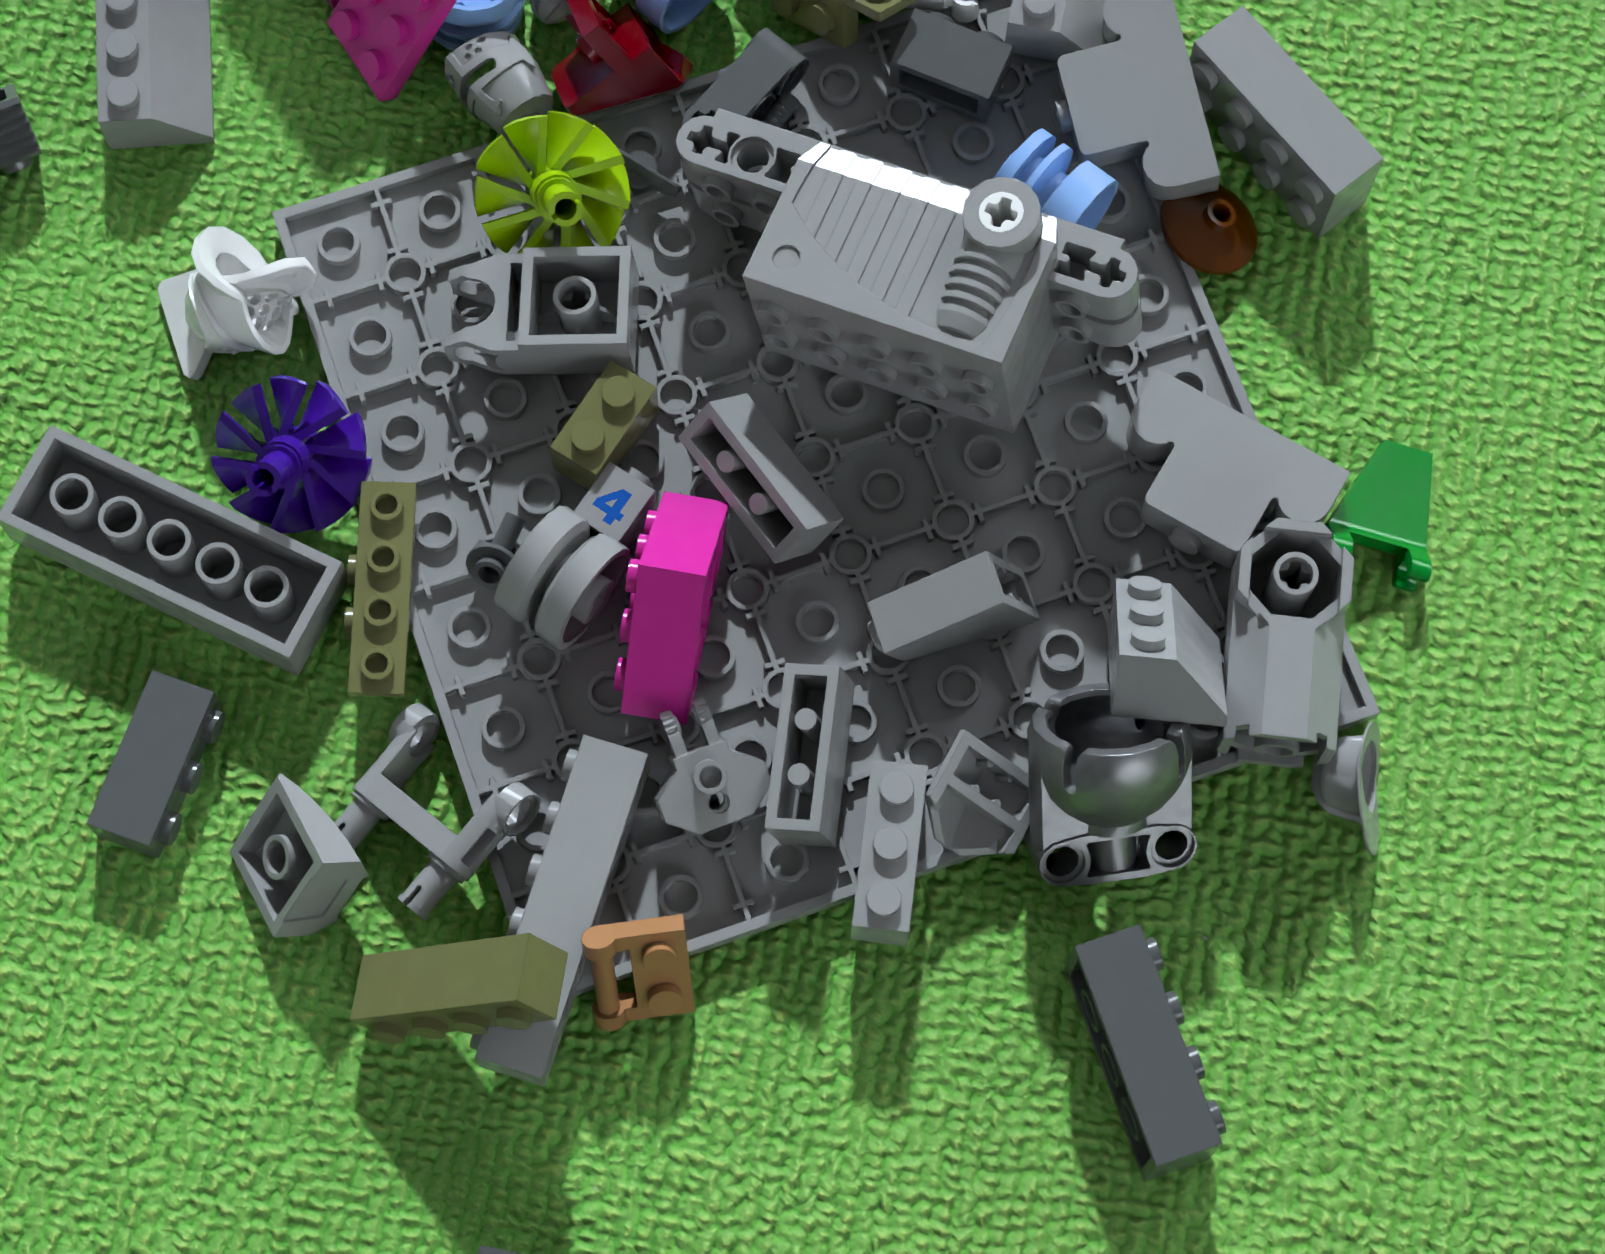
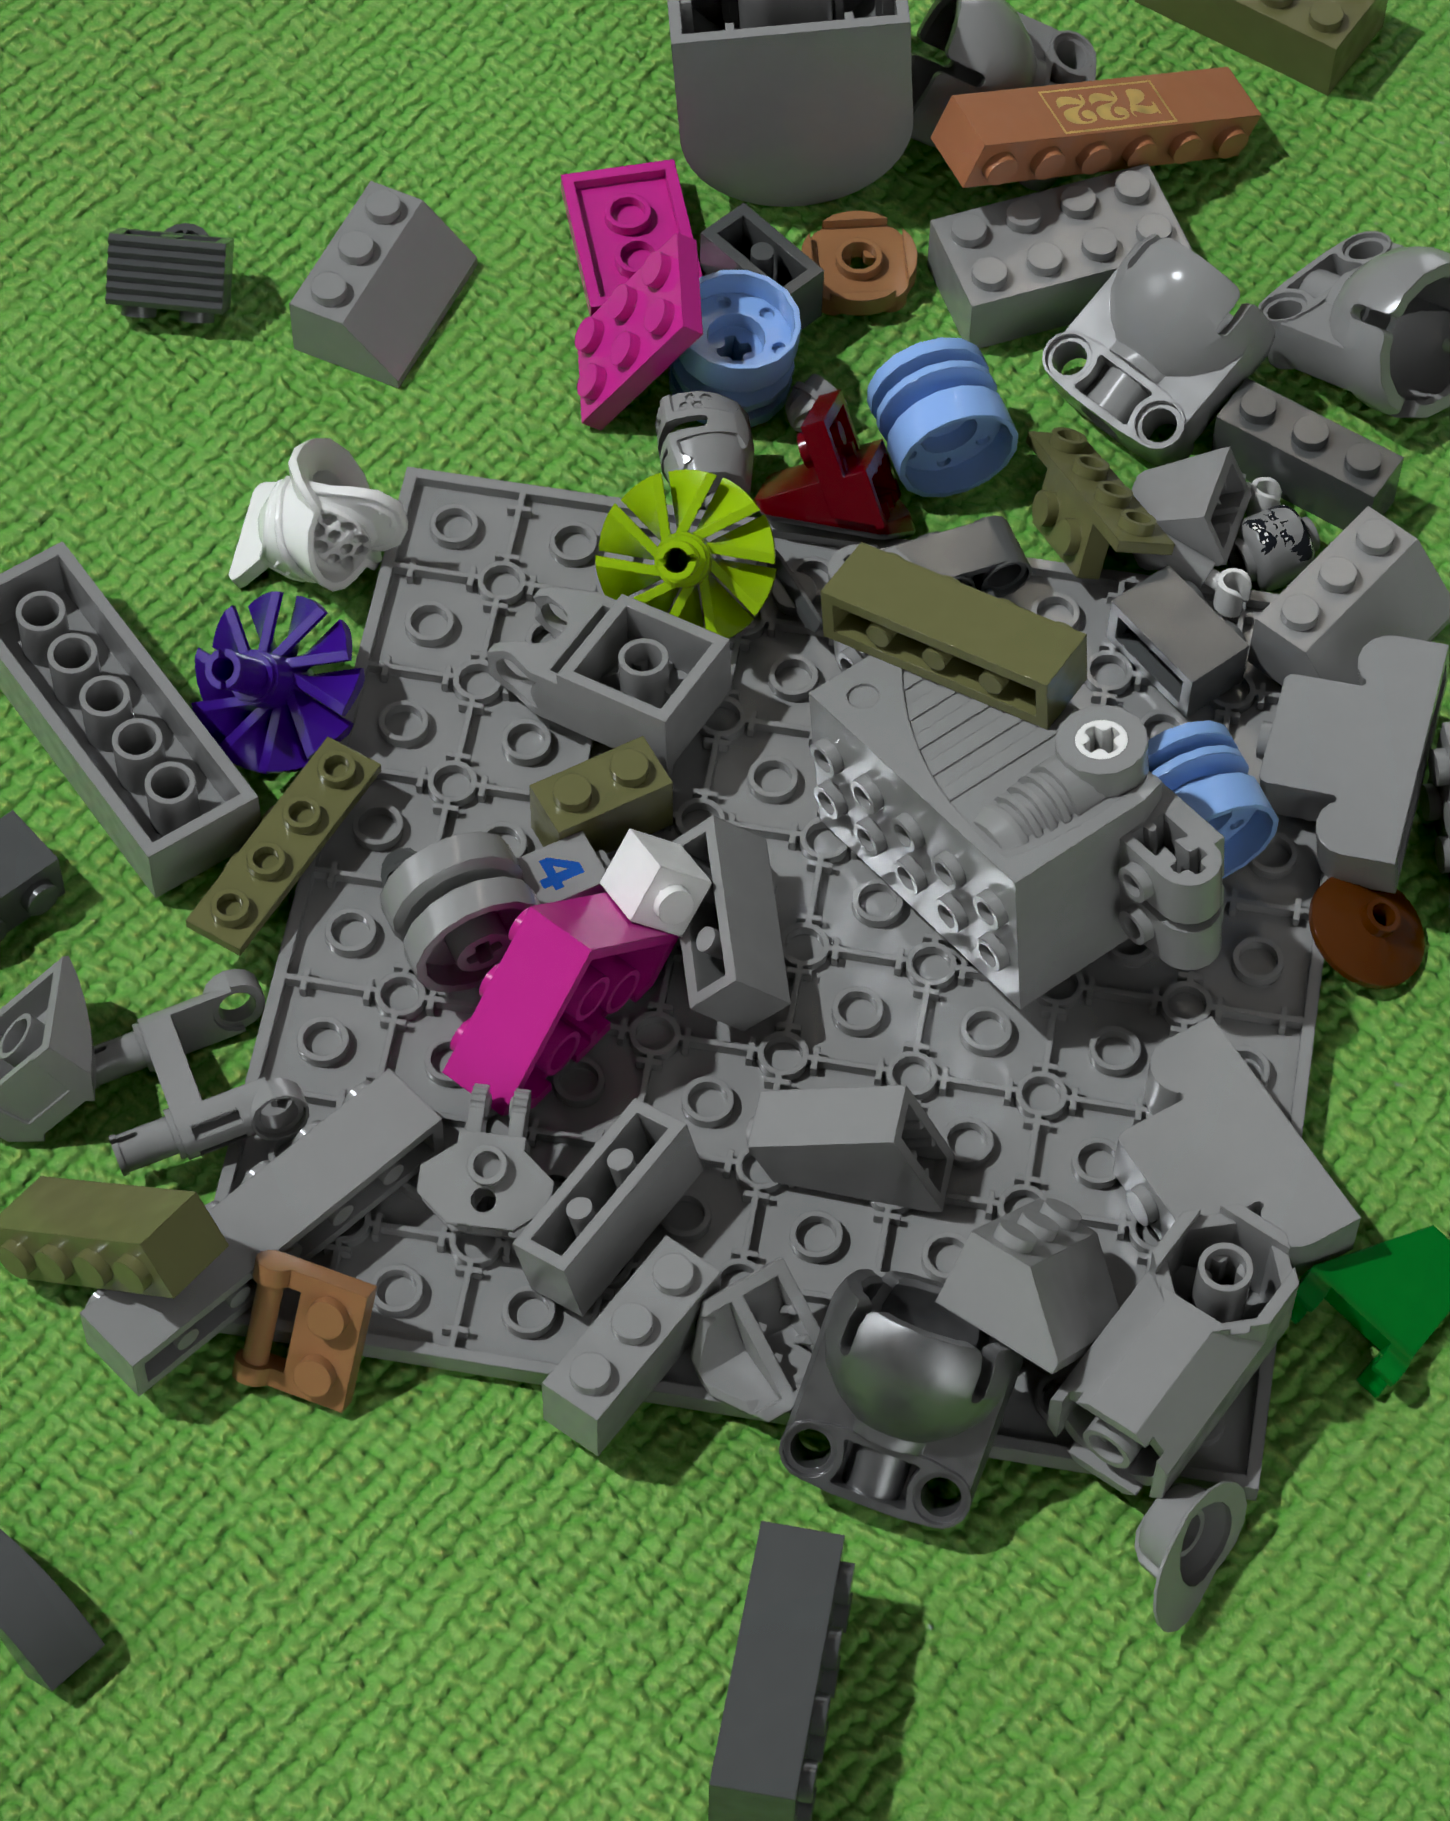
camera: 30 degrees right, 15 degrees down
none -> white brick [600,828,712,937]
none -> olive brick [820,542,1087,730]

